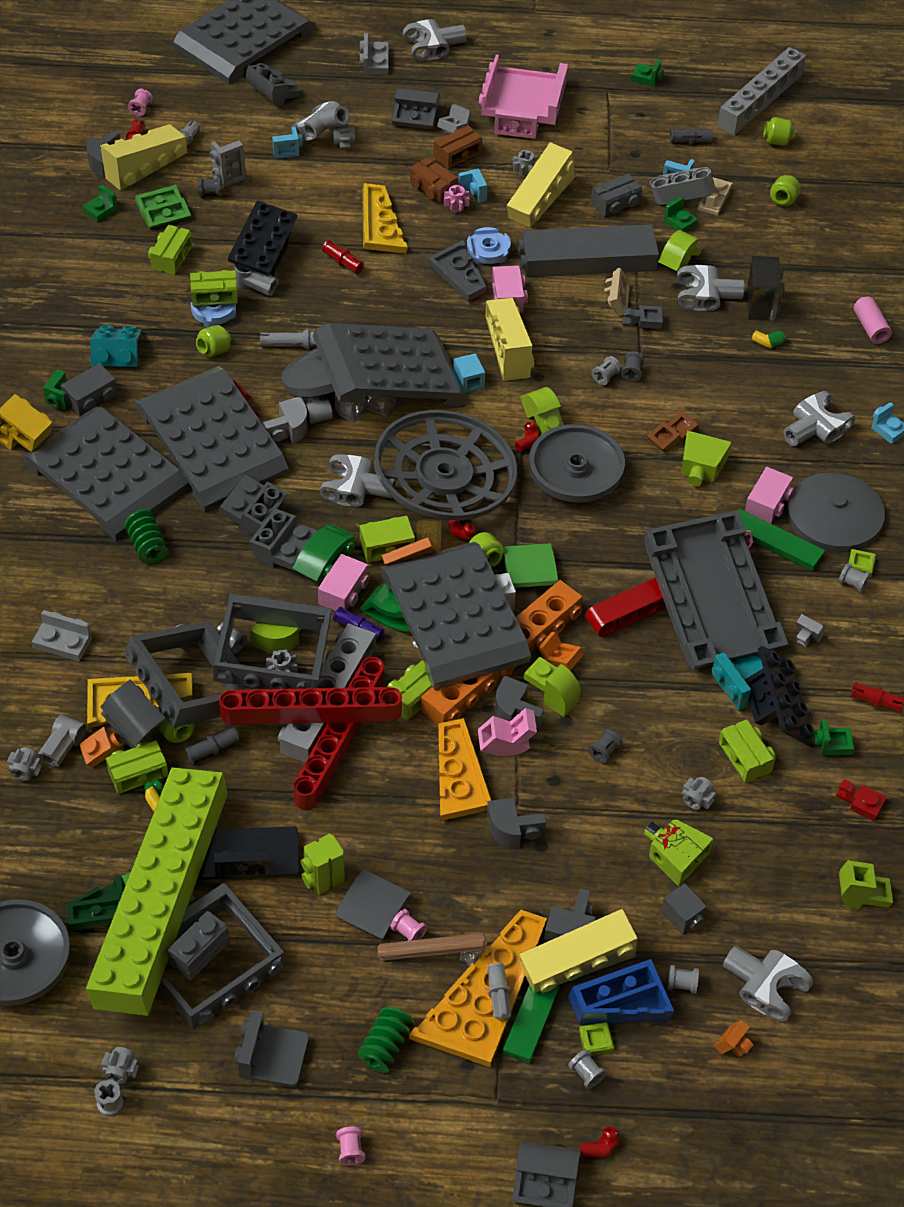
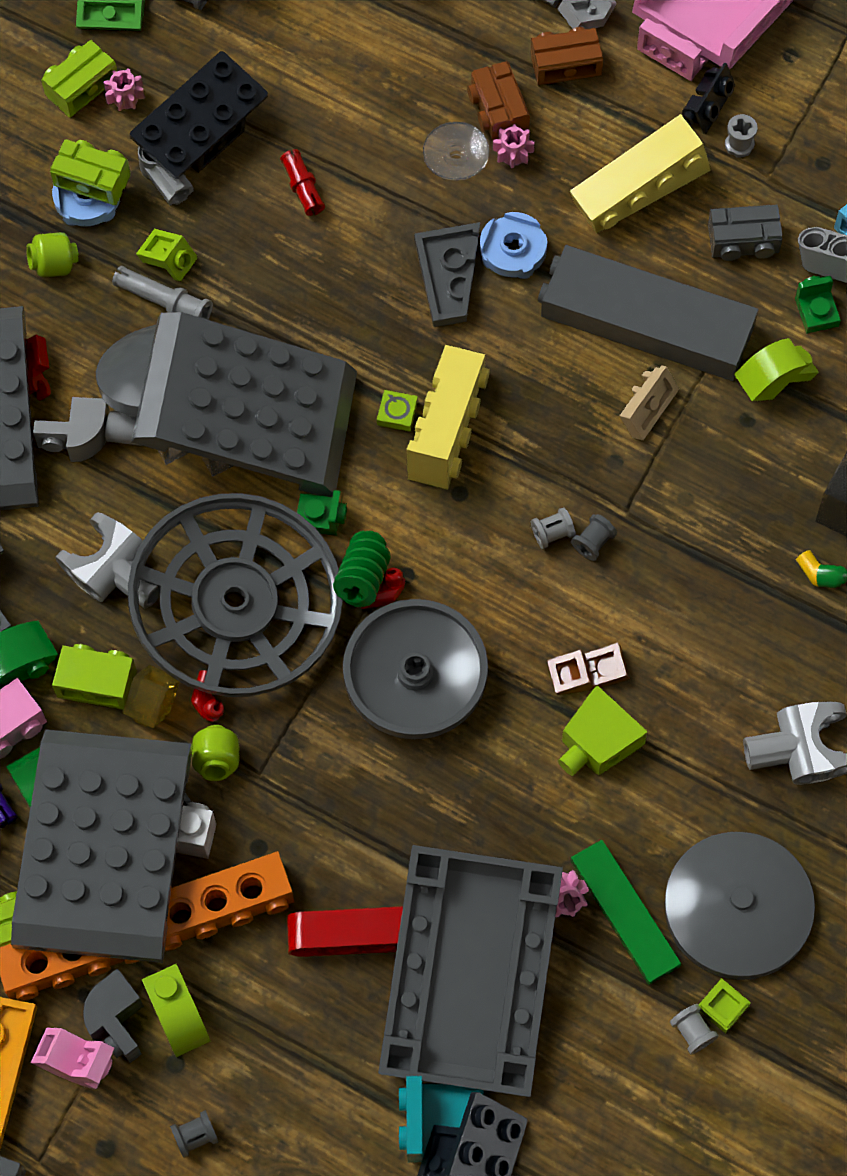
camera: 30 degrees right, 15 degrees up
yellow wing [362,183,408,254] -> none
orange tile [382,537,439,566] -> none
medium azure brick [454,353,485,393] -> none
medium azure bracket [459,169,487,203] -> none
bright pink brick [492,266,528,313] -> none
bright green slope [503,543,558,588] -> none
light grey gear [513,150,538,177] -> none
lime brick [520,387,564,435] -> none
orange bracket [539,632,584,671] -> none
dark grey plate [622,305,663,329] -> none
light grey connector [677,265,744,311] -> none
bright pink brick [745,467,794,524] -> none
light grey tile [796,614,824,648] -> none
none -> bright pink gear [103,69,145,111]
none -> lime bracket [136,228,197,281]
none -> green bracket [297,490,347,536]
none -> green piece [333,531,391,607]
none -> lime tile [377,390,418,432]
none -> clear dish [423,122,489,181]
none -> black hinge [682,63,735,134]
none -> light grey bush [725,114,758,157]

